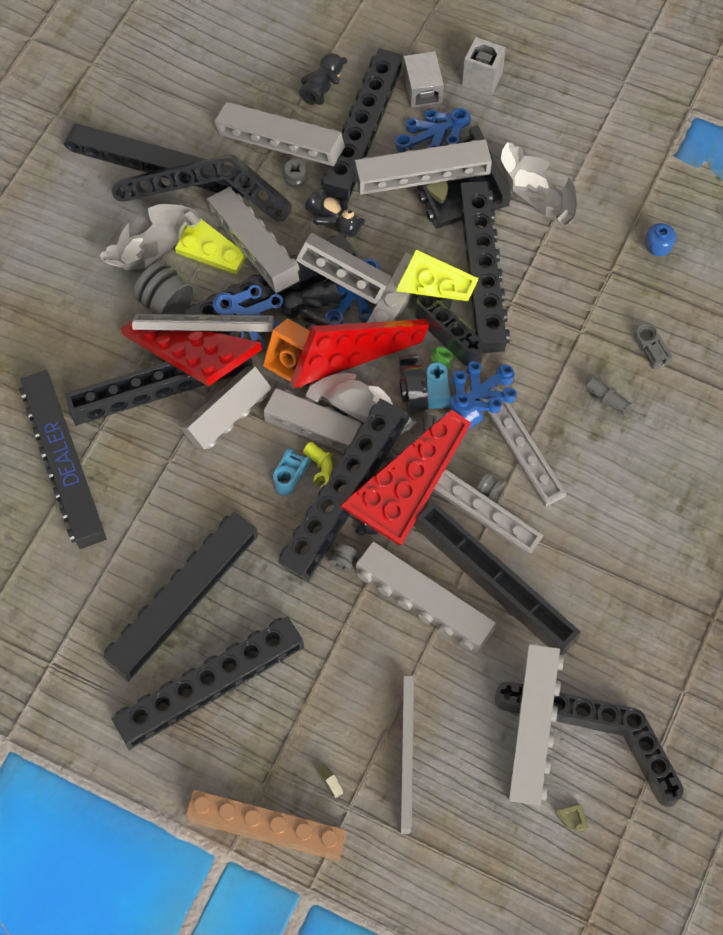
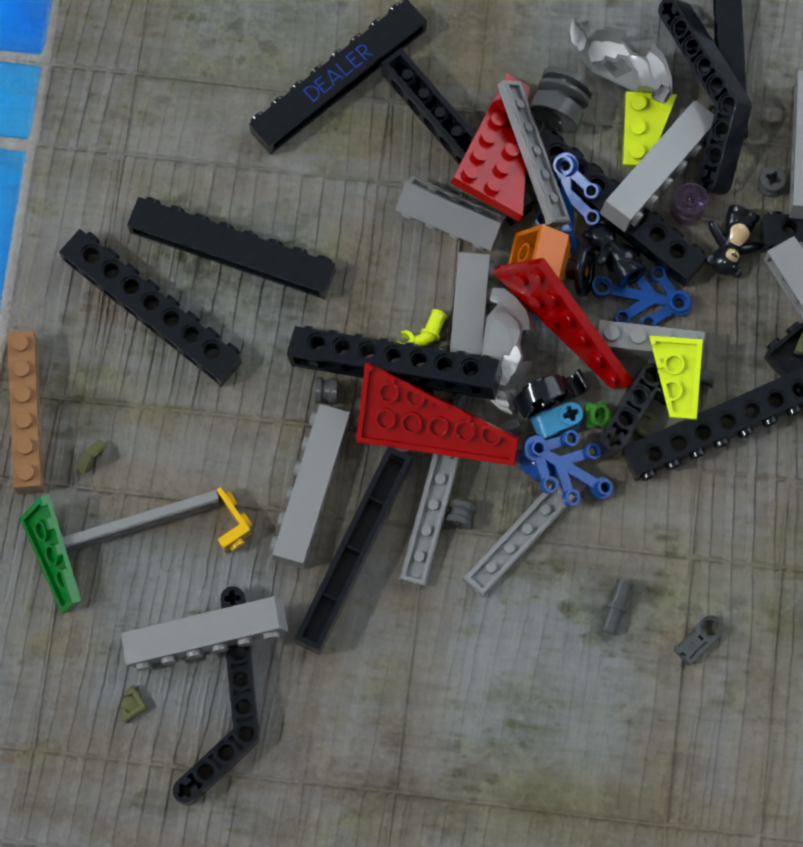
camera: 70 degrees right, 10 degrees up
dark azure piece [273,448,311,496] -> none
light grey brick [296,232,391,305] -> none
none -> green wing [20,494,81,614]
none -> yellow bracket [216,487,252,553]
none -> clear purple wheel [671,182,708,226]

